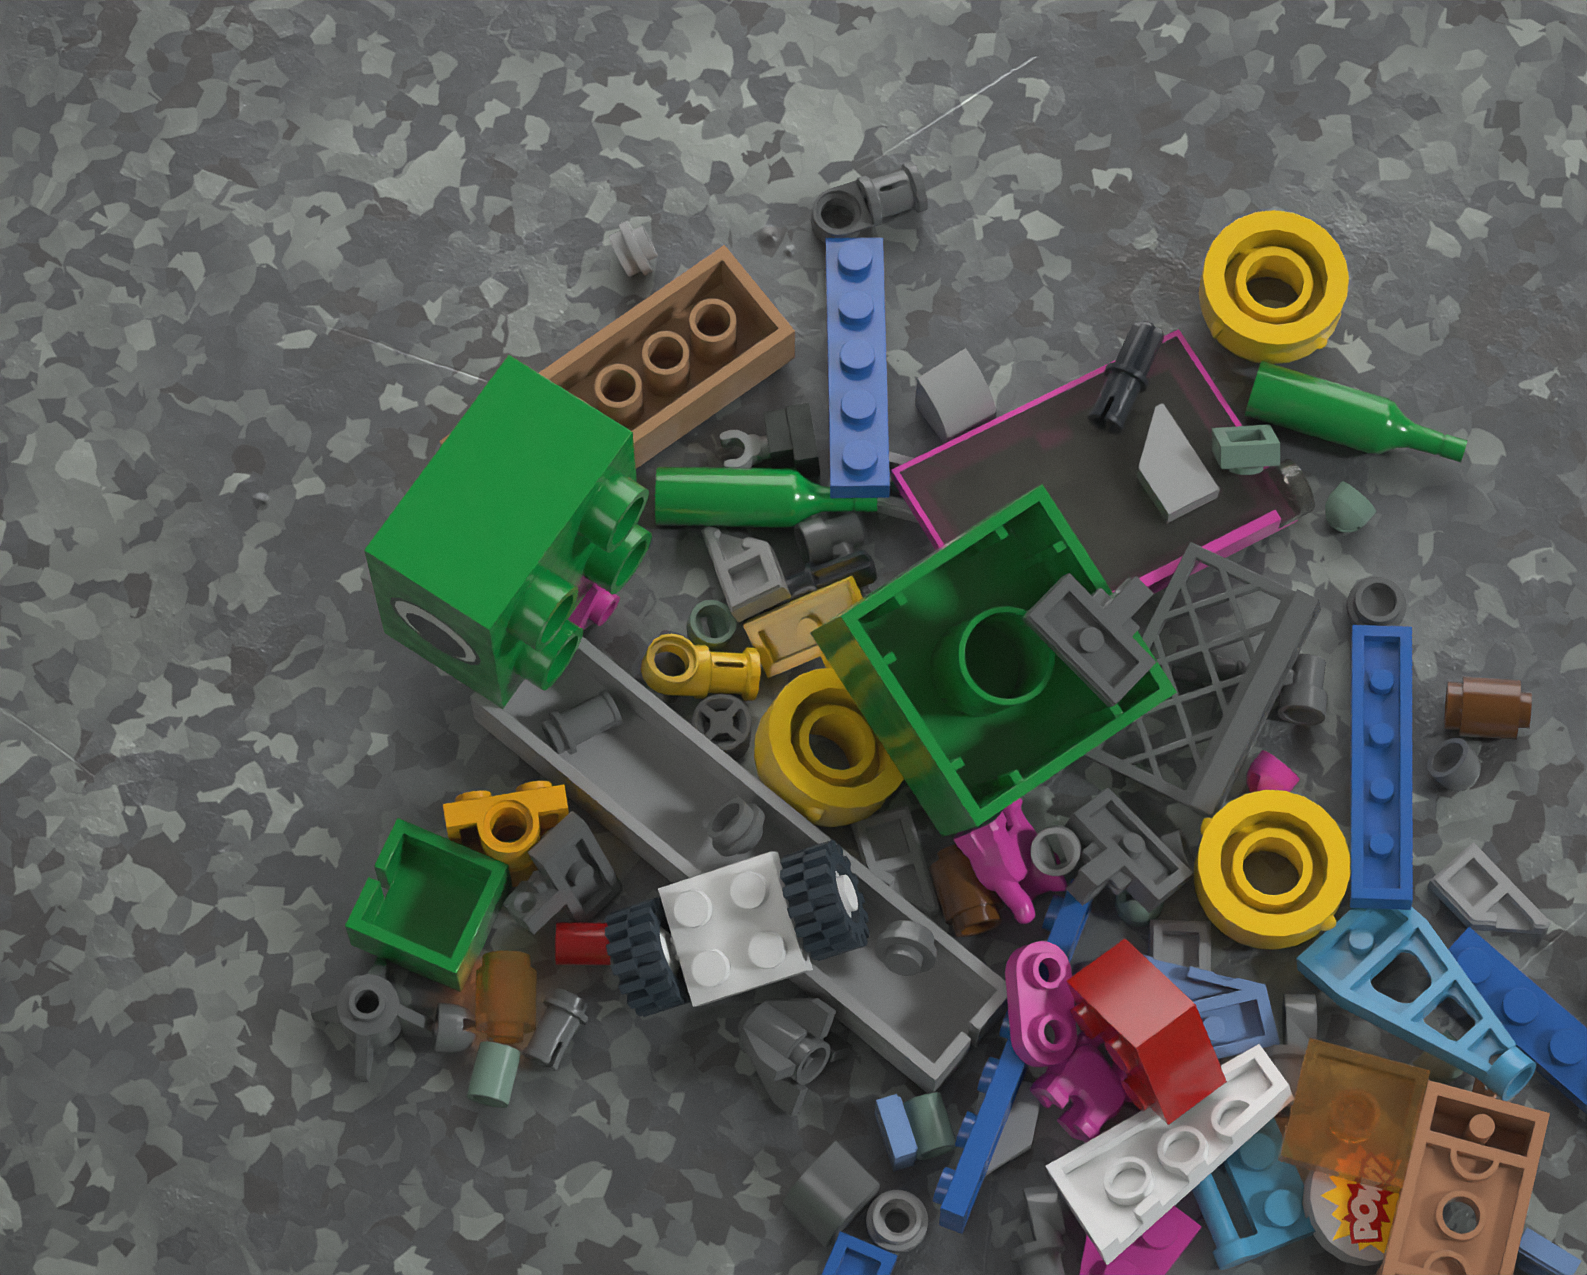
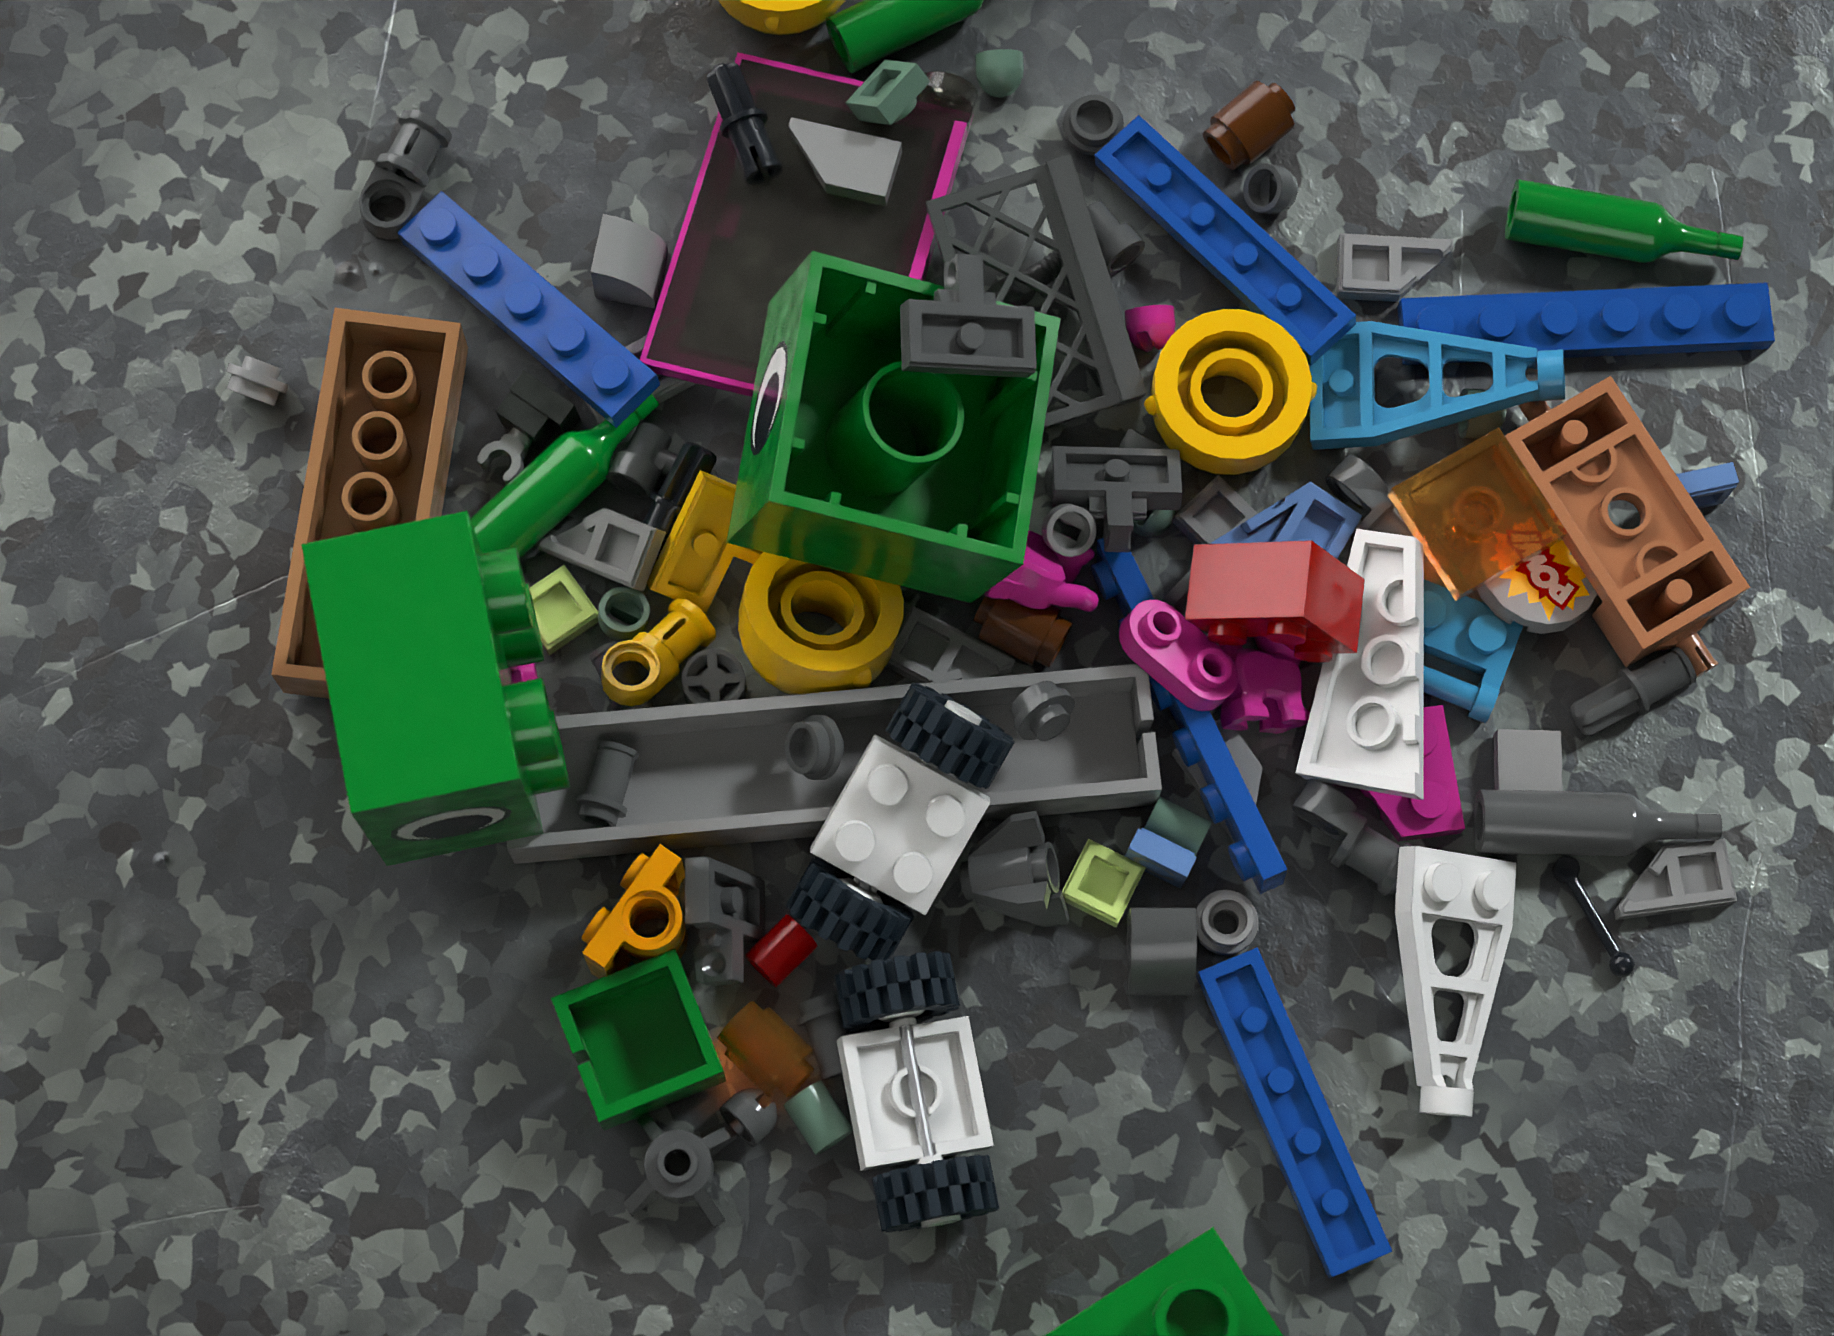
camera: 50 degrees left, 5 degrees up
none -> yellowish green tile [530,565,598,655]
none -> plate [834,952,1000,1233]
none -> yellowish green tile [1062,838,1146,927]

